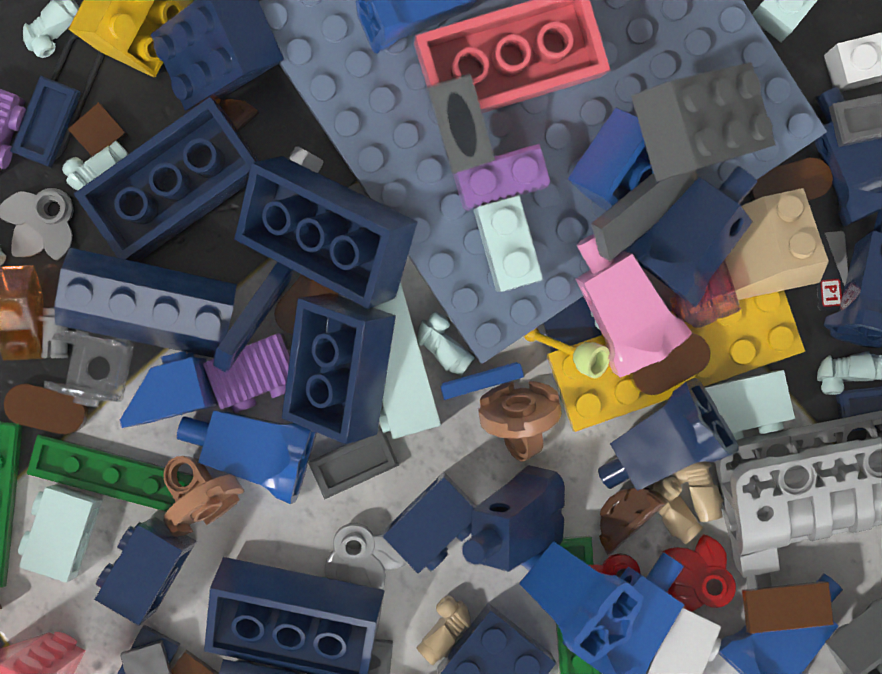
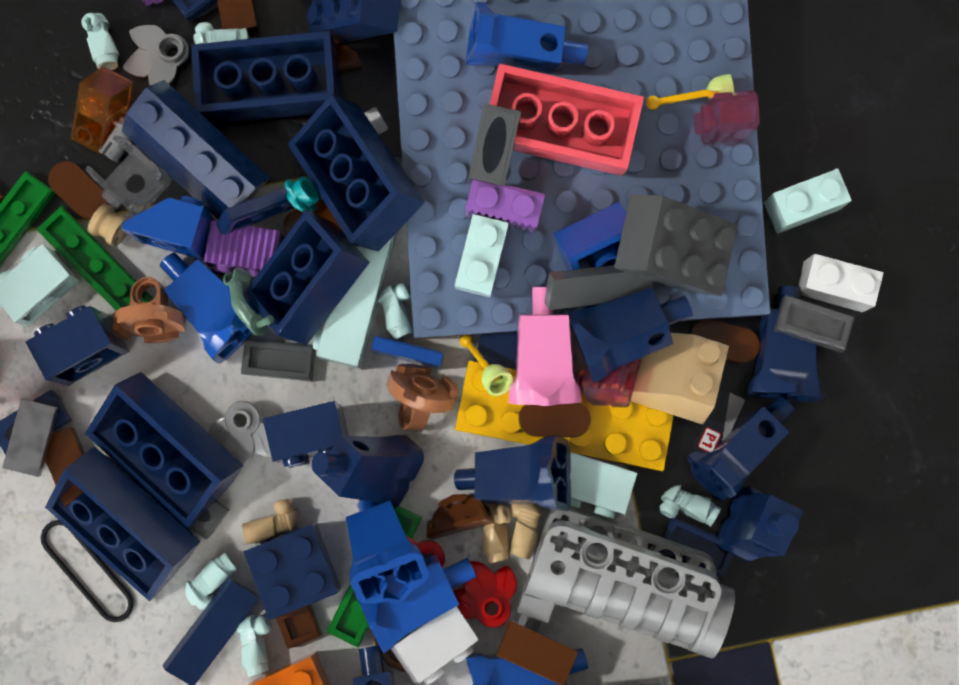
camera: 30 degrees right, 5 degrees down
none -> tan wheel [88,203,131,247]
none -> sand green piece [223,267,274,336]
none -> teal plate [284,177,320,212]

